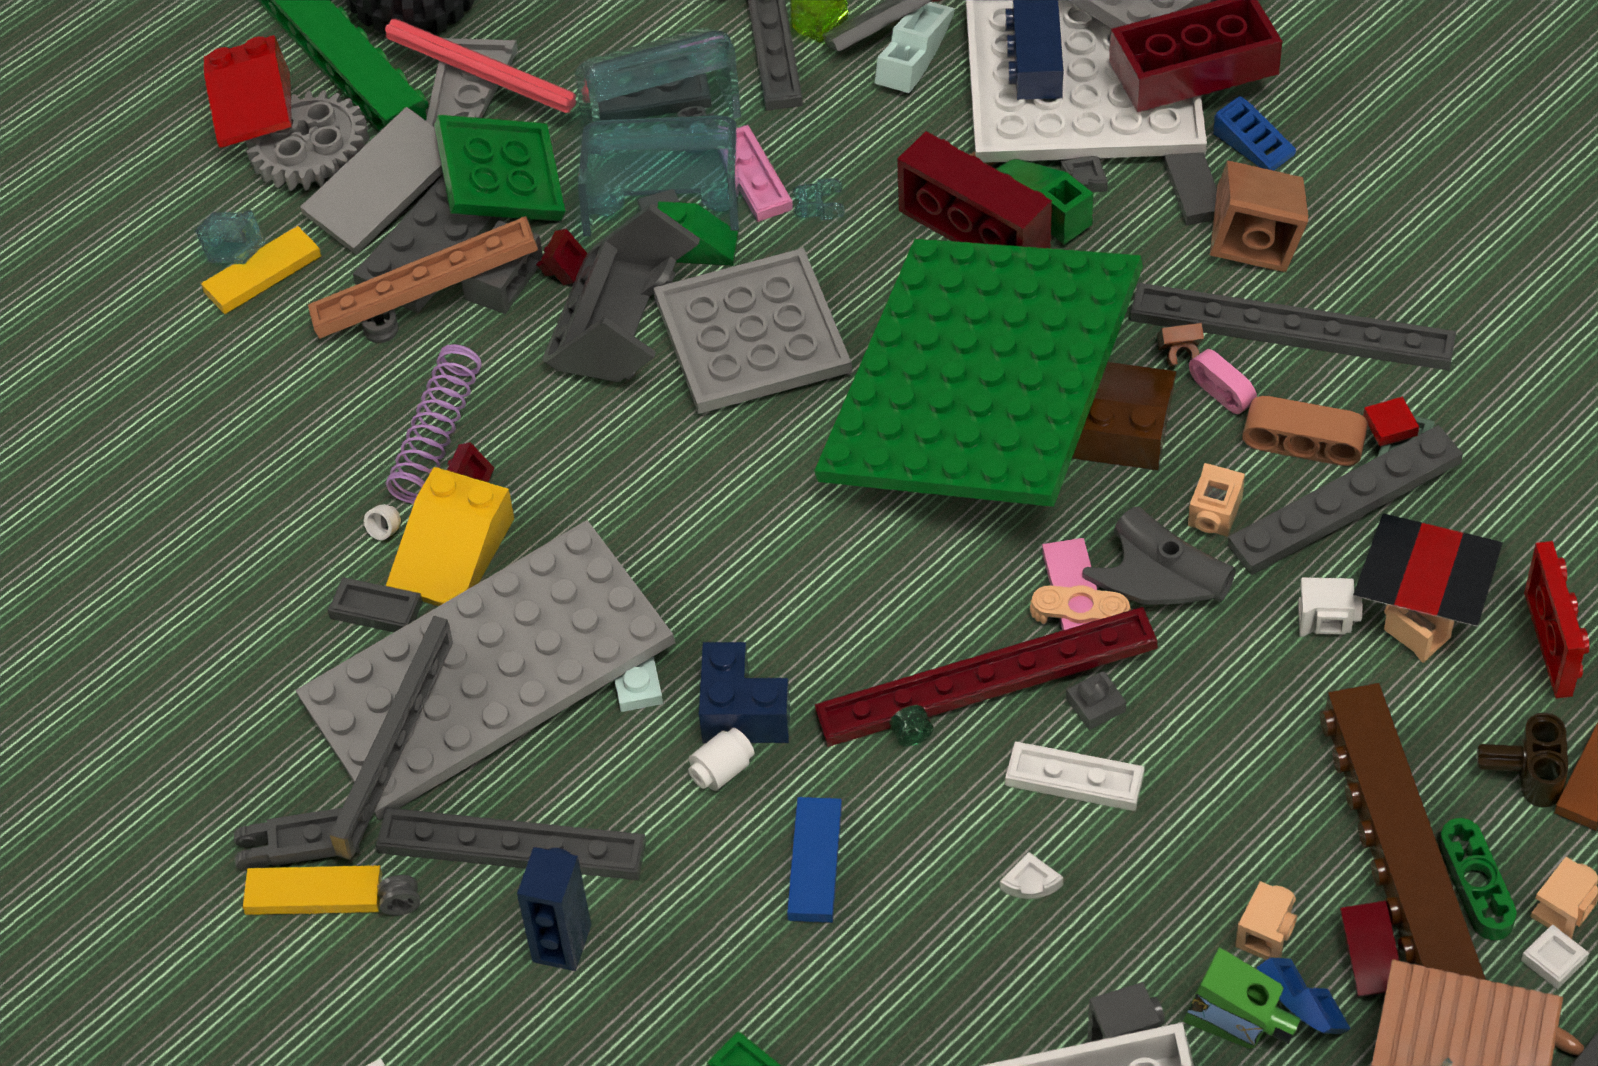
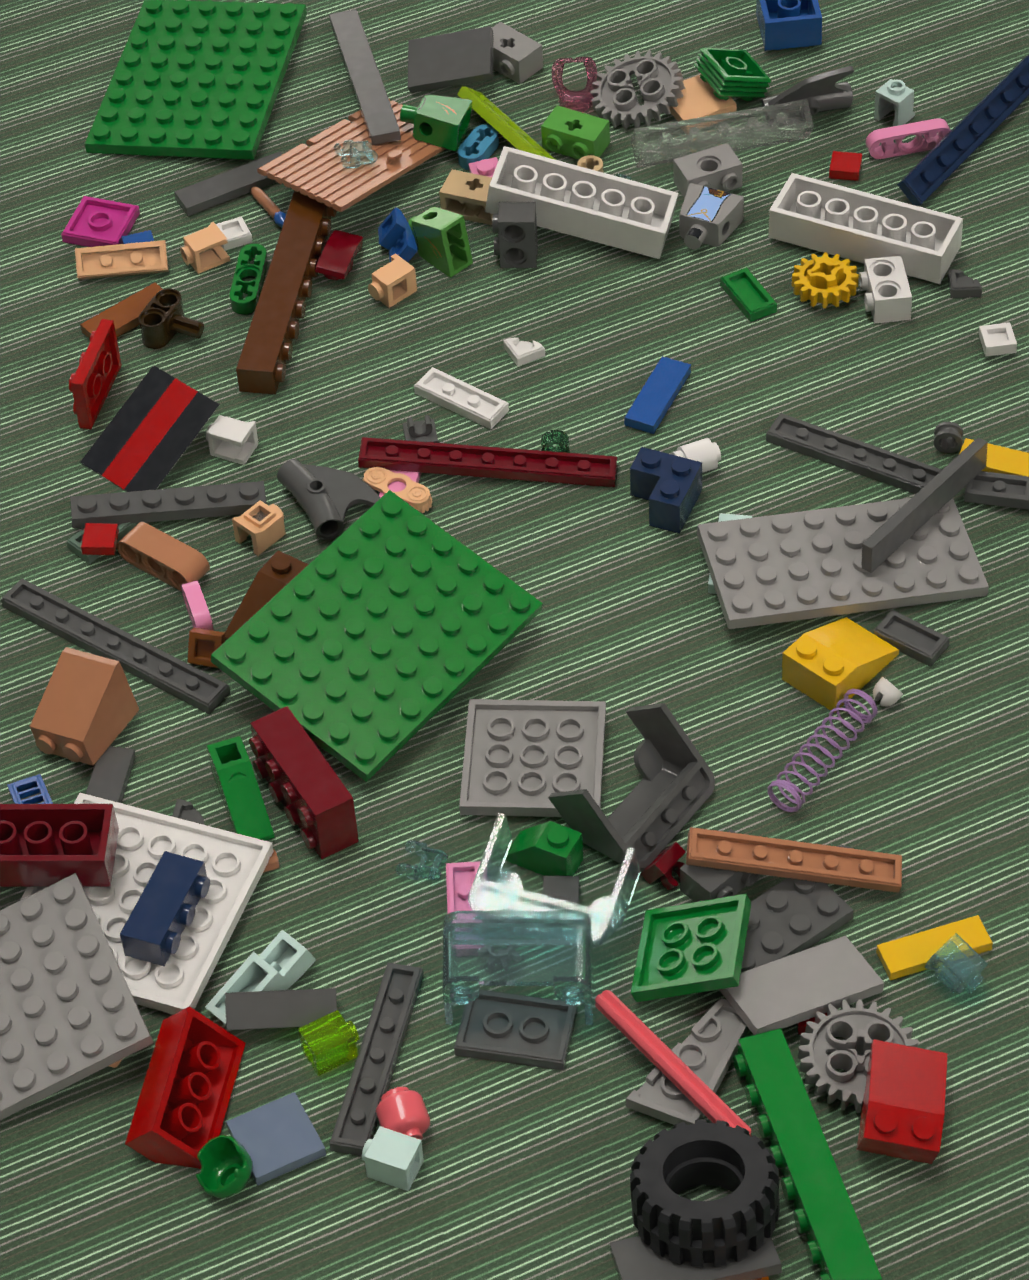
camera: 160 degrees left, 5 degrees down
dark red tile [447,442,495,482] -> none
dark blue brick [517,847,591,971] -> none

